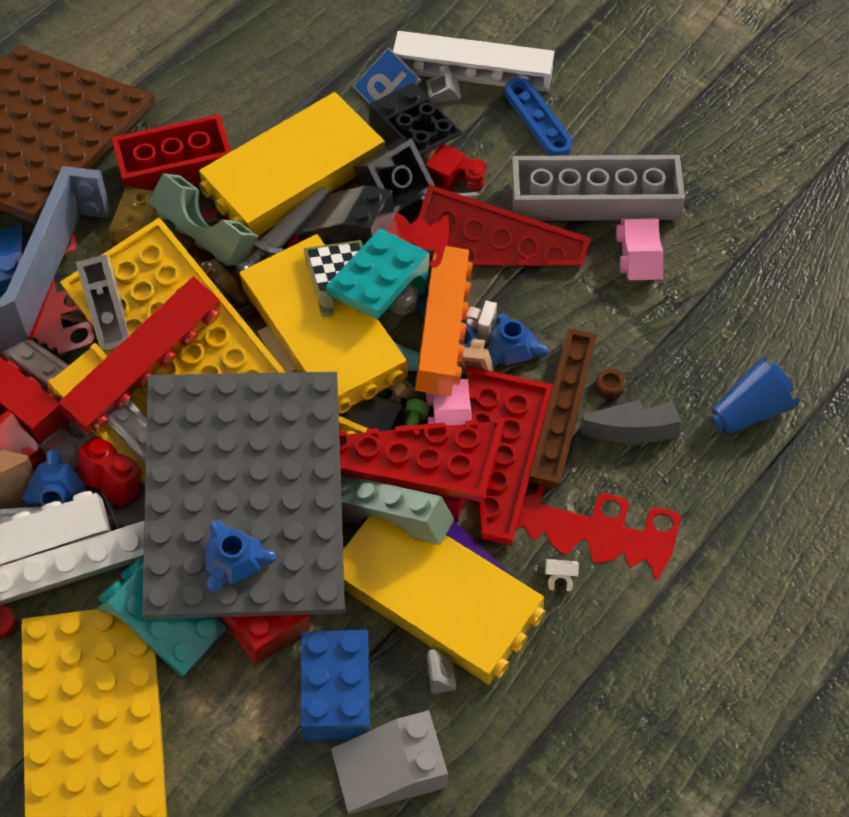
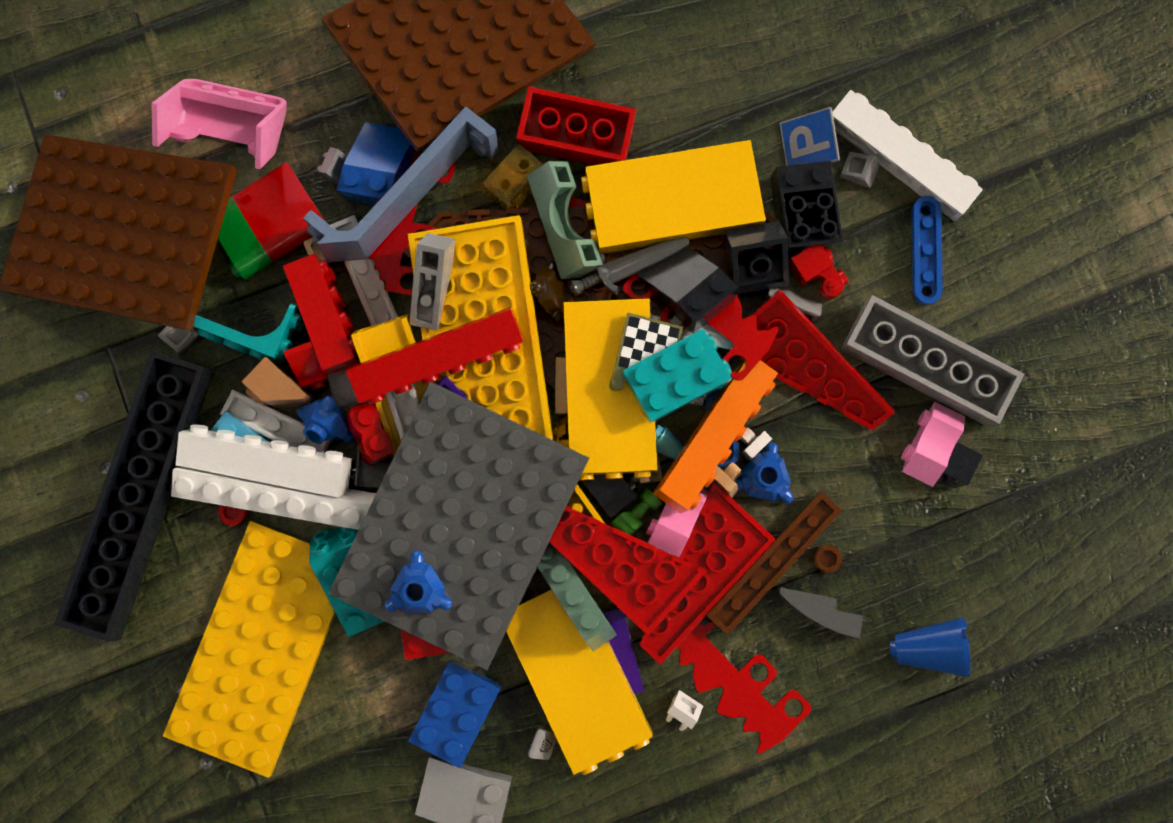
camera: 30 degrees right, 25 degrees up
none -> black brick [940,442,983,489]

